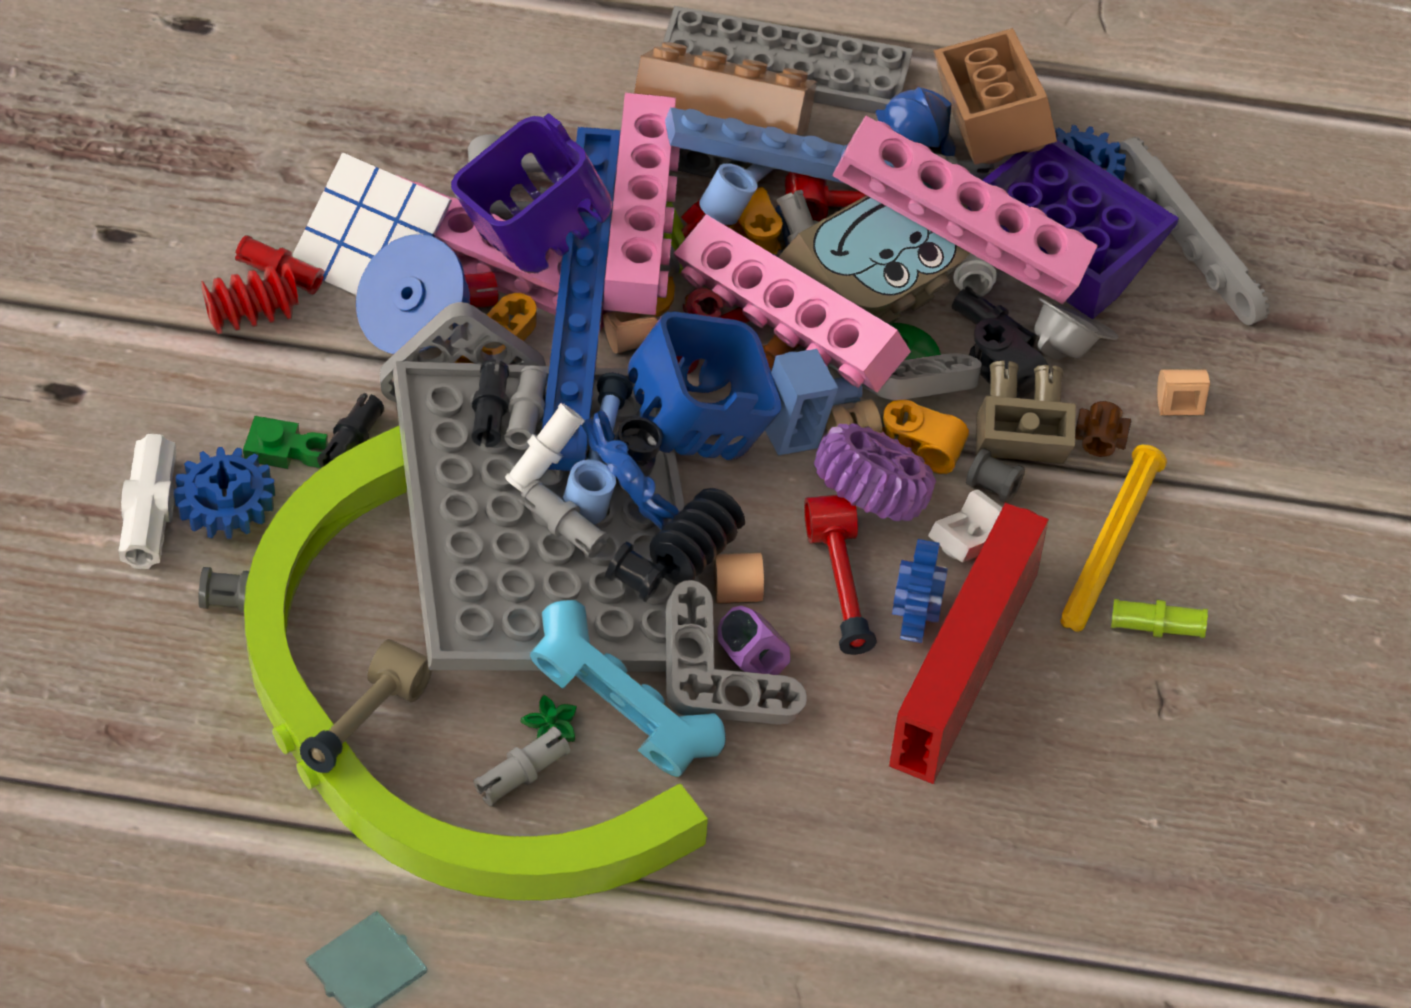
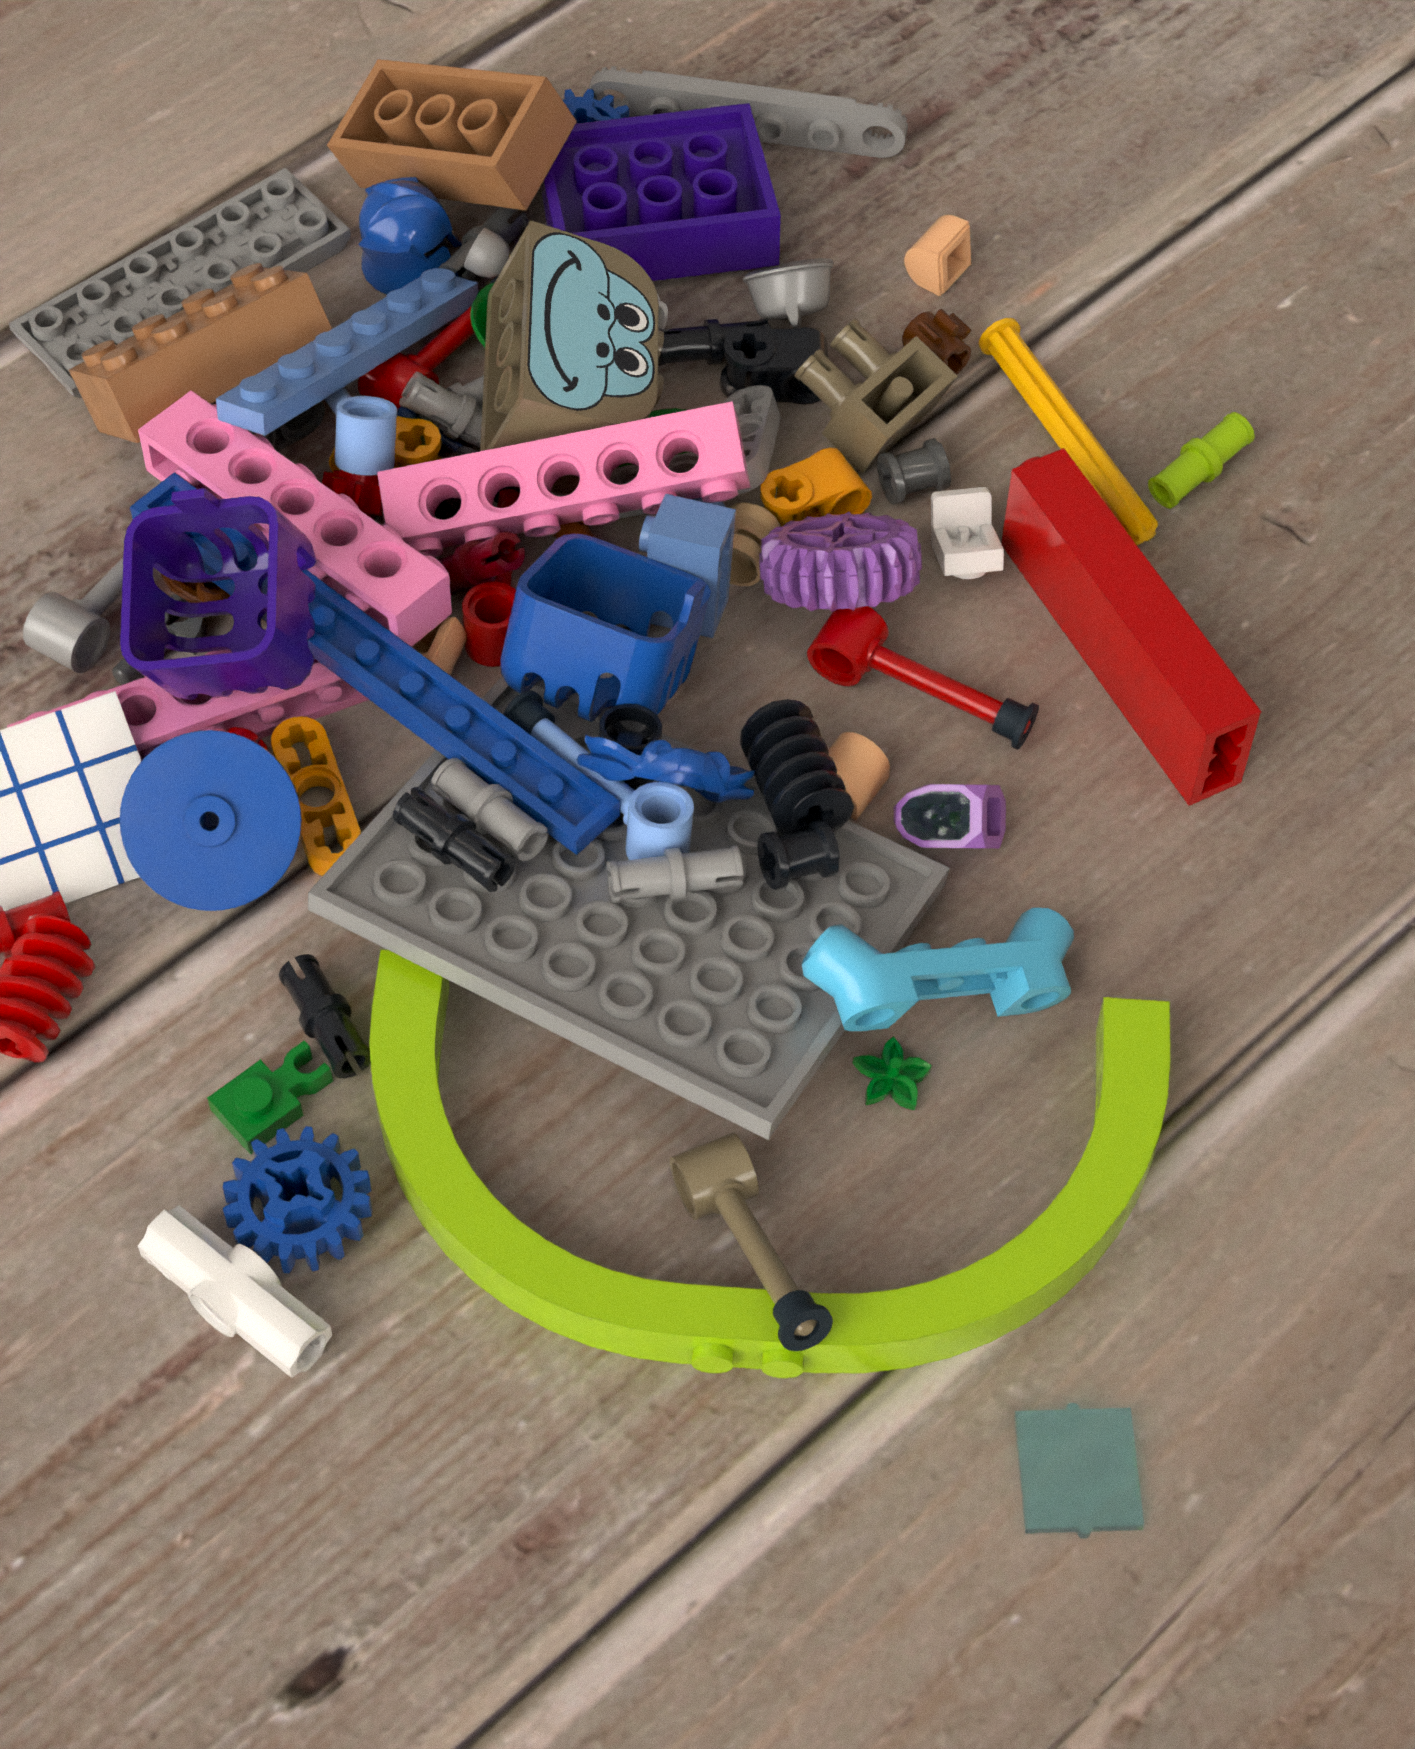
camera: 50 degrees left, 5 degrees up
dark grey bush [198,567,249,612] -> none
light grey beam [380,302,546,402] -> none
light grey pin [473,727,570,806] -> none
white pin [505,403,585,492] -> none
light grey beam [666,580,807,725] -> none
bright pink brick [832,116,1098,304] -> none
blue gear [892,539,948,643] -> none

